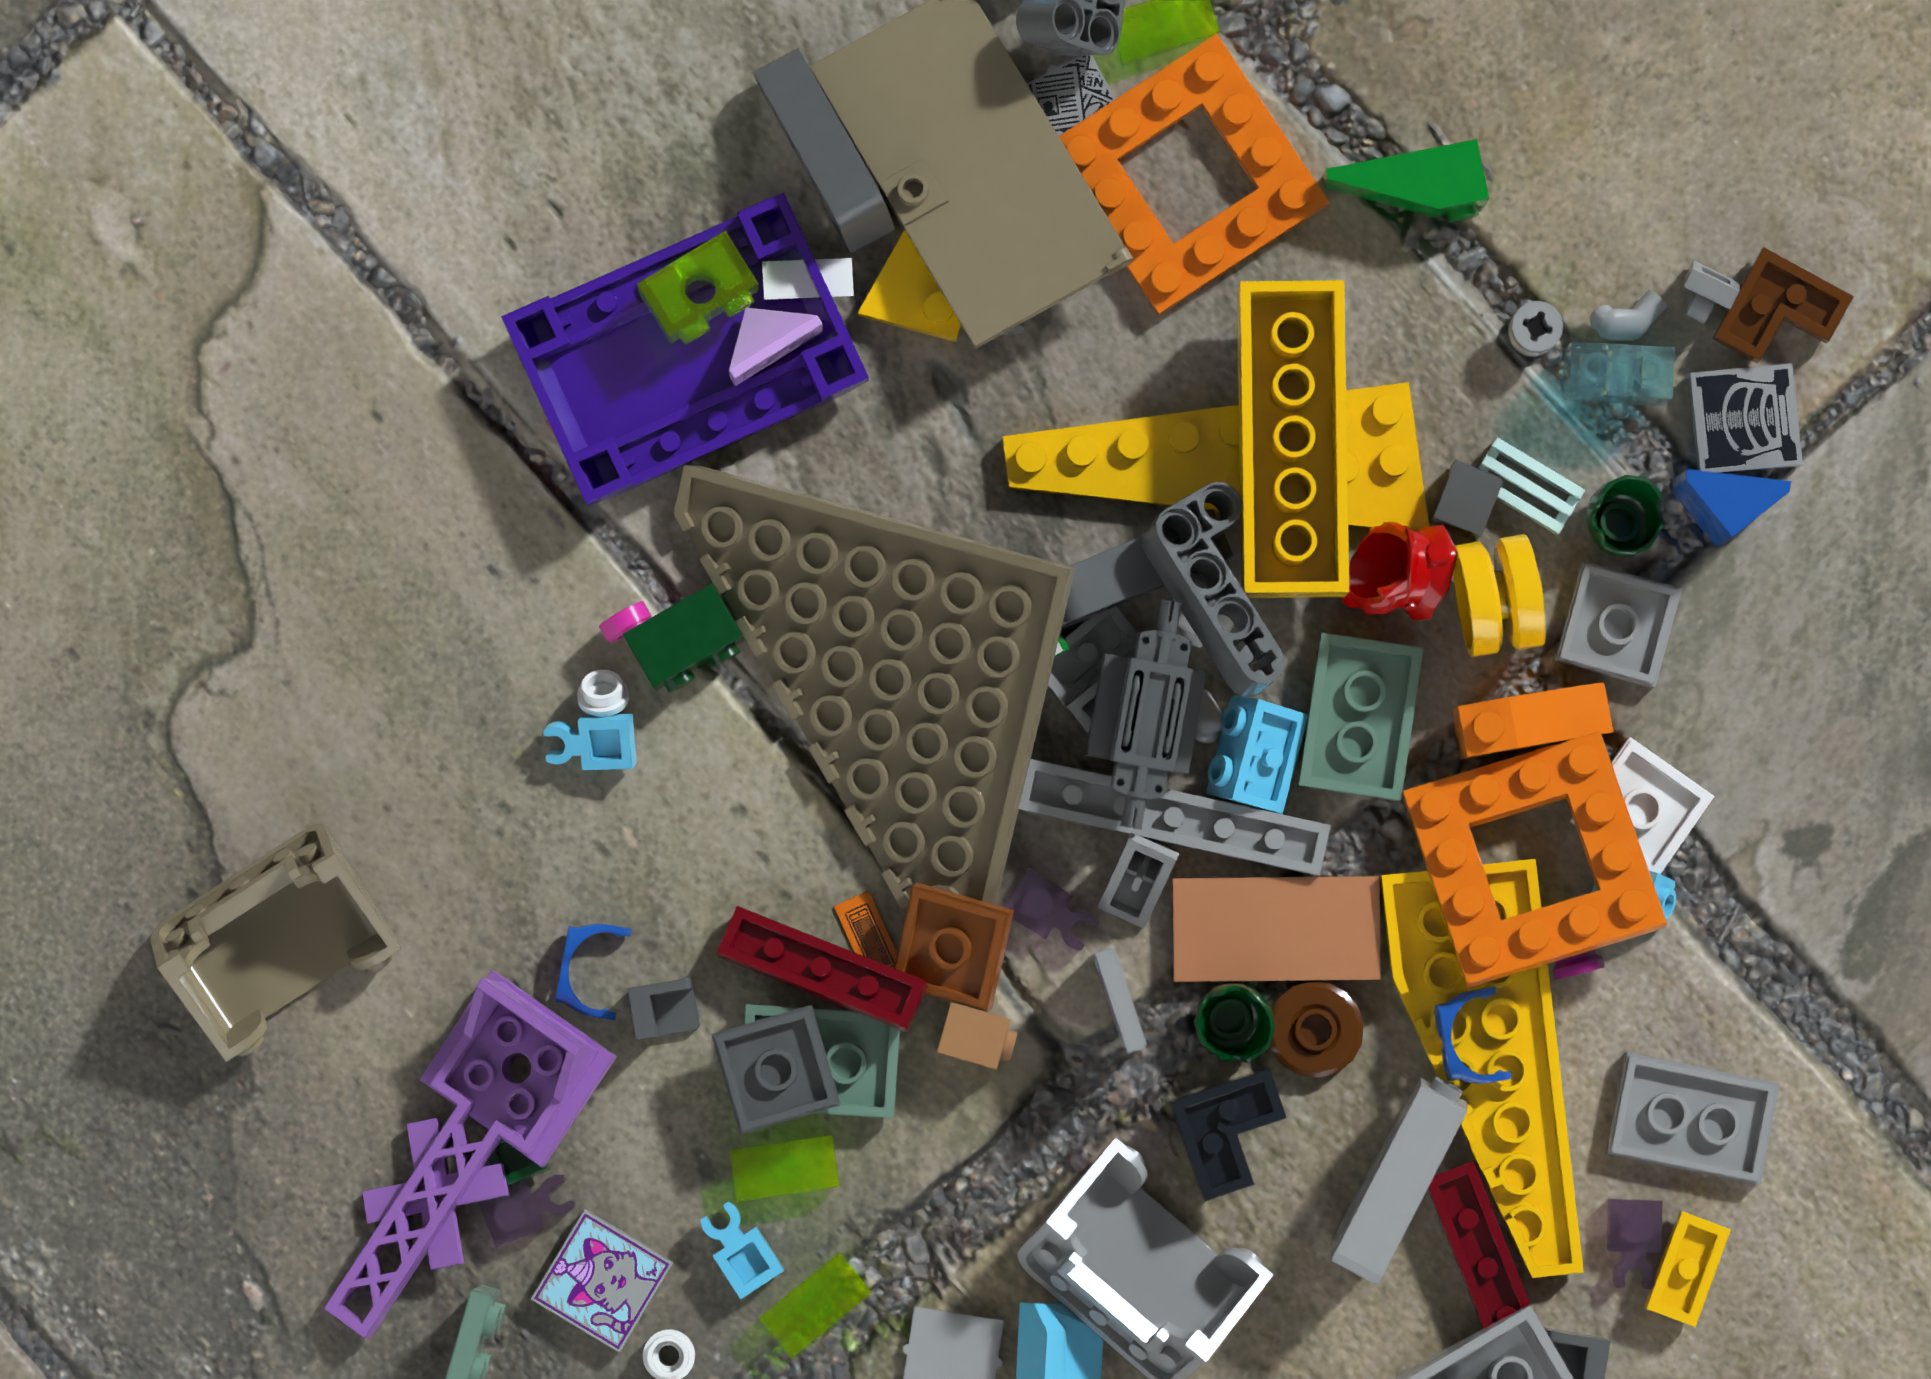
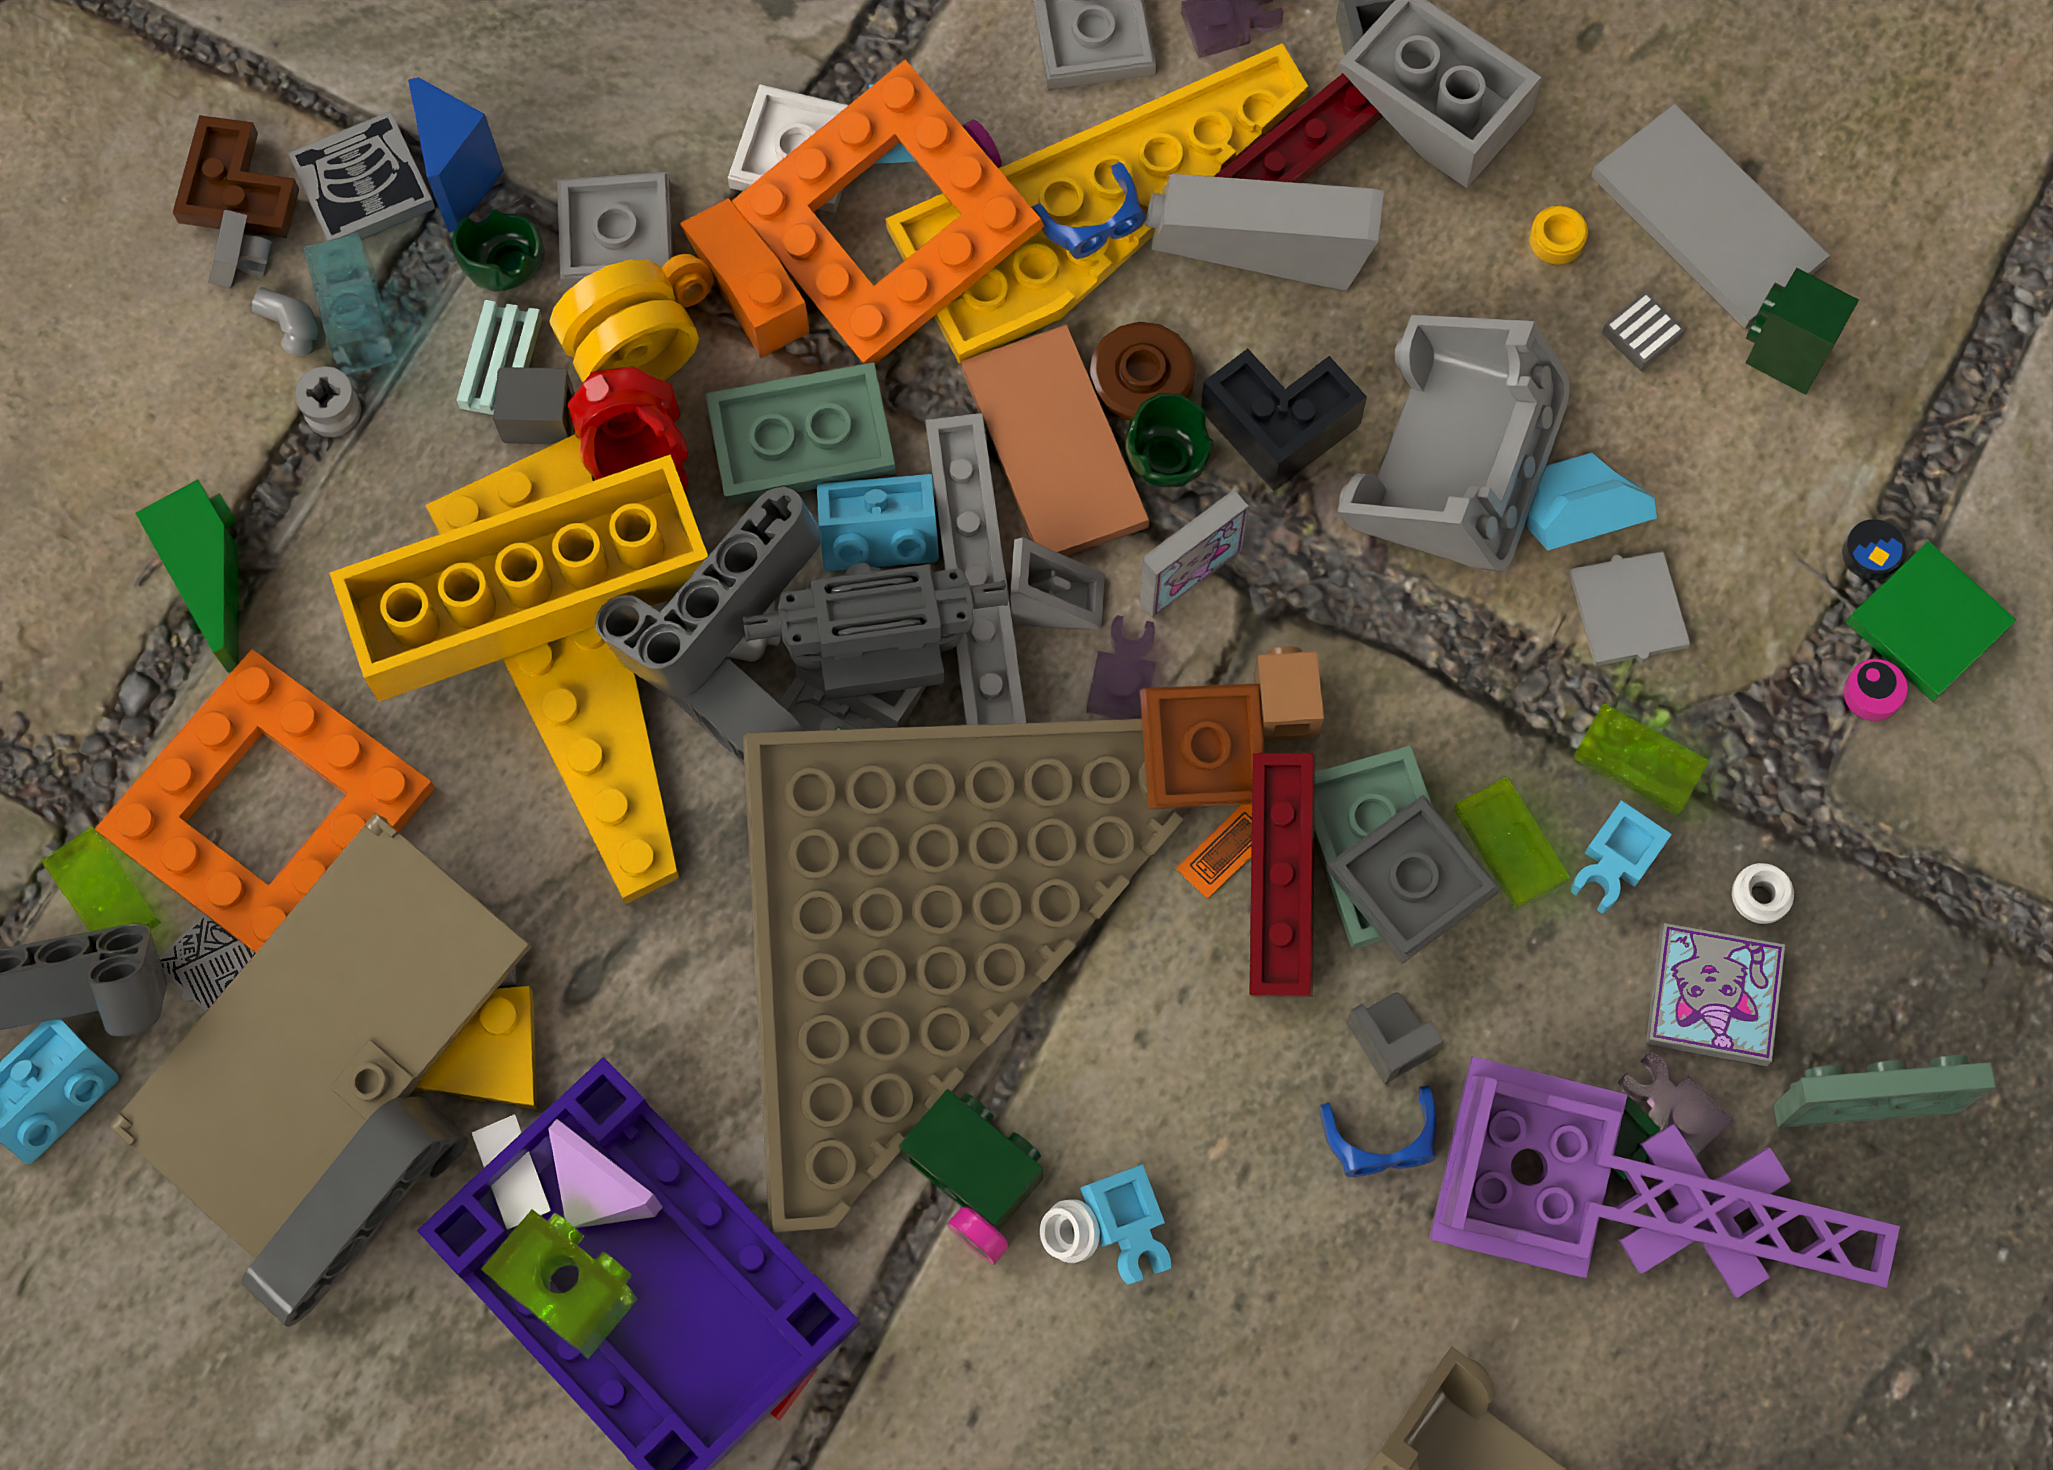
camera: 110 degrees left, 15 degrees down
none -> light orange plate [661,254,714,308]

